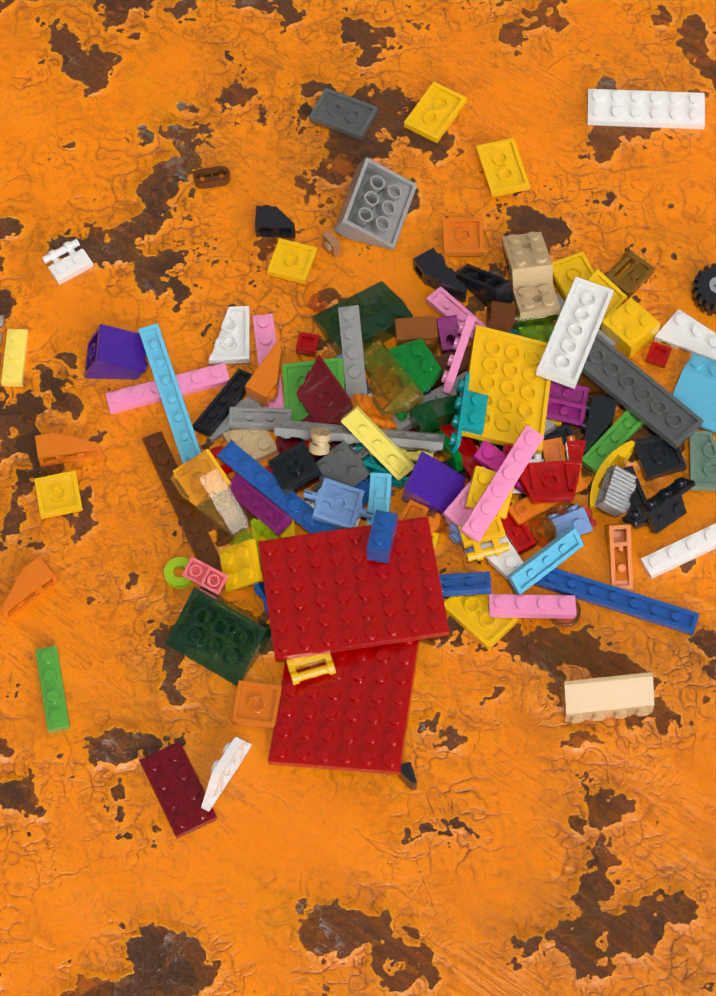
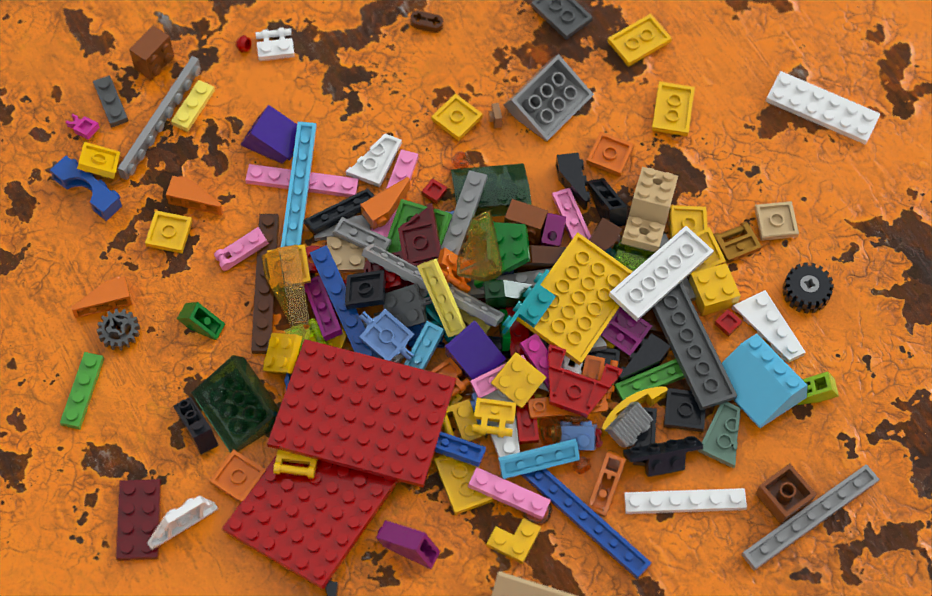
camera: 20 degrees right, 0 degrees up
lime piece [164,557,193,589] -> none
coral slope [182,556,229,595] -> none
black slope [255,205,296,238] -> none
tan wheel [308,427,332,455] -> none
blue brick [367,510,398,564] -> none
bright pink plate [441,315,476,394] -> none
bright pink plate [460,425,544,543] -> none
none -> dark grey gear [97,309,140,350]
none -> black slope [173,397,219,455]
none -> green slope [177,302,225,340]
none -> bright pink plate [214,227,269,271]
none -> red plate [236,35,252,53]
none -> magenta slope [376,520,440,569]
none -> yellow plate [443,399,482,441]
none -> yellow plate [486,518,541,564]
none -> clear orange plate [573,456,591,474]
none -> tan plate [754,201,799,241]

